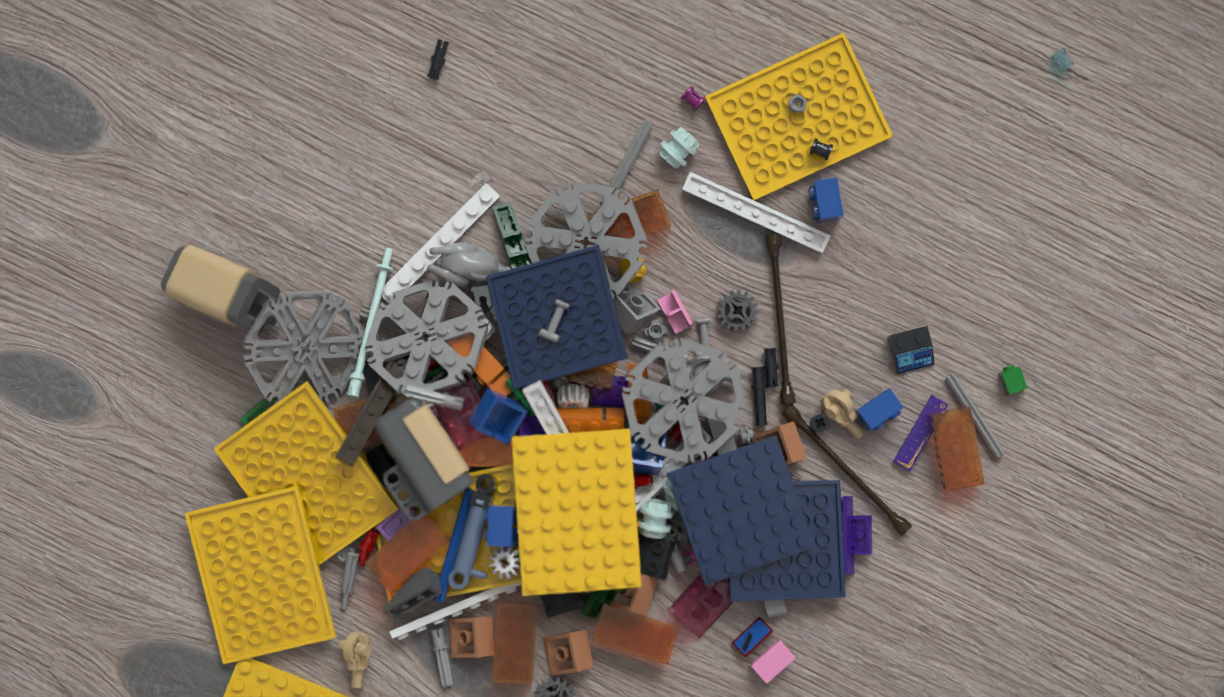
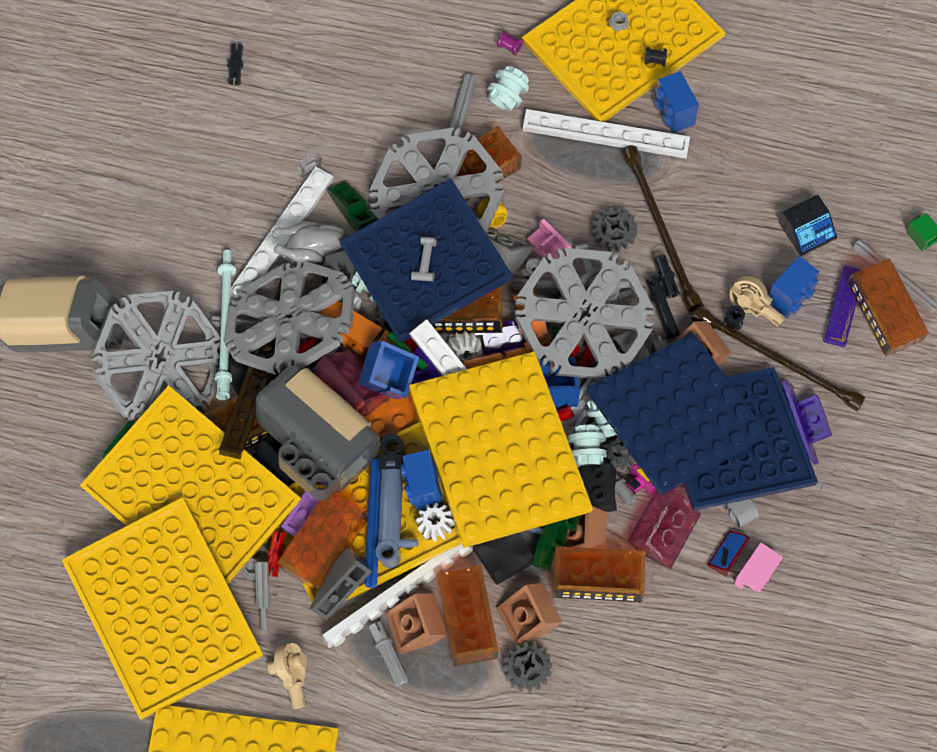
camera: 10 degrees left, 20 degrees down
light grey axle [404,385,464,411] -> none

